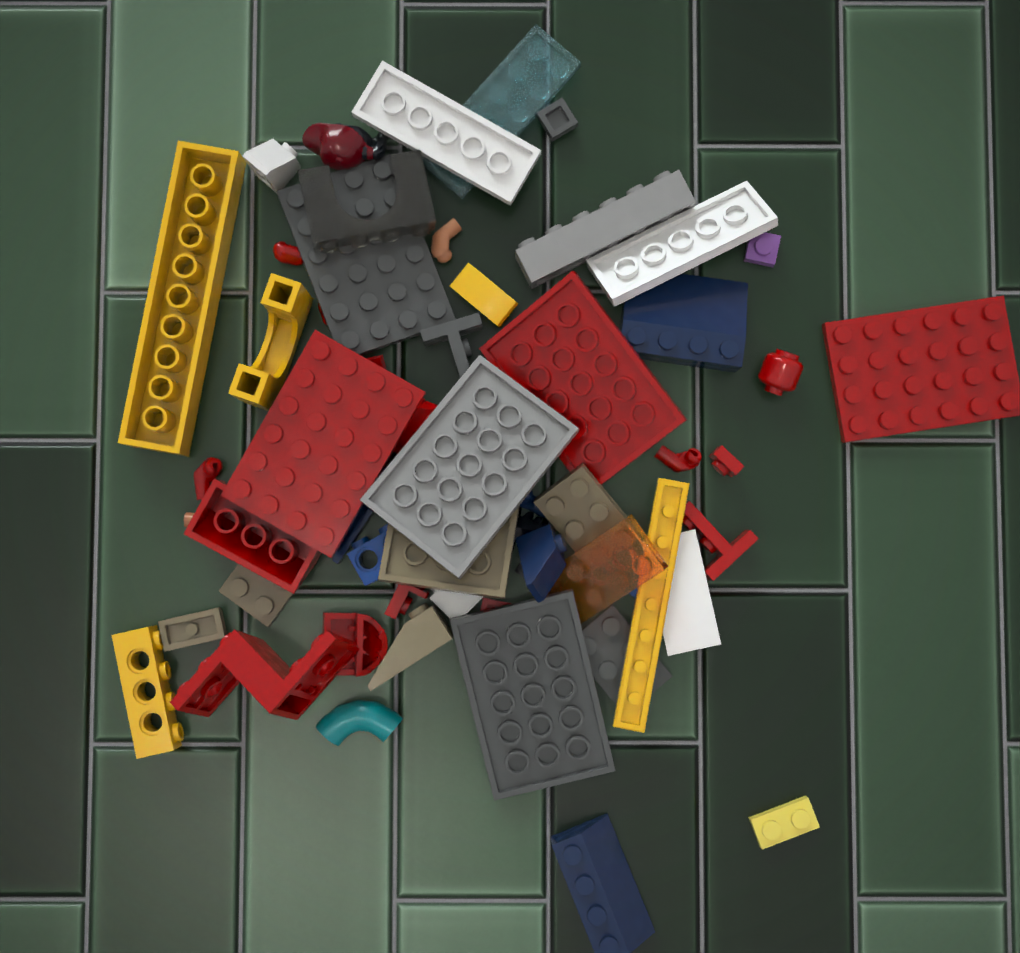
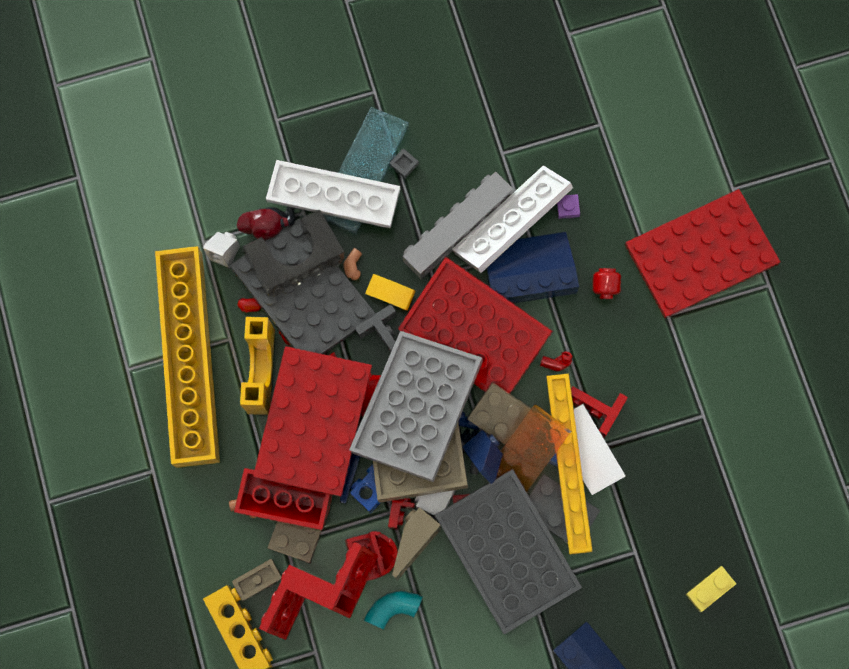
camera: 10 degrees left, 10 degrees down
red arm [193,457,223,501] -> none
red plate [708,445,744,477] -> none

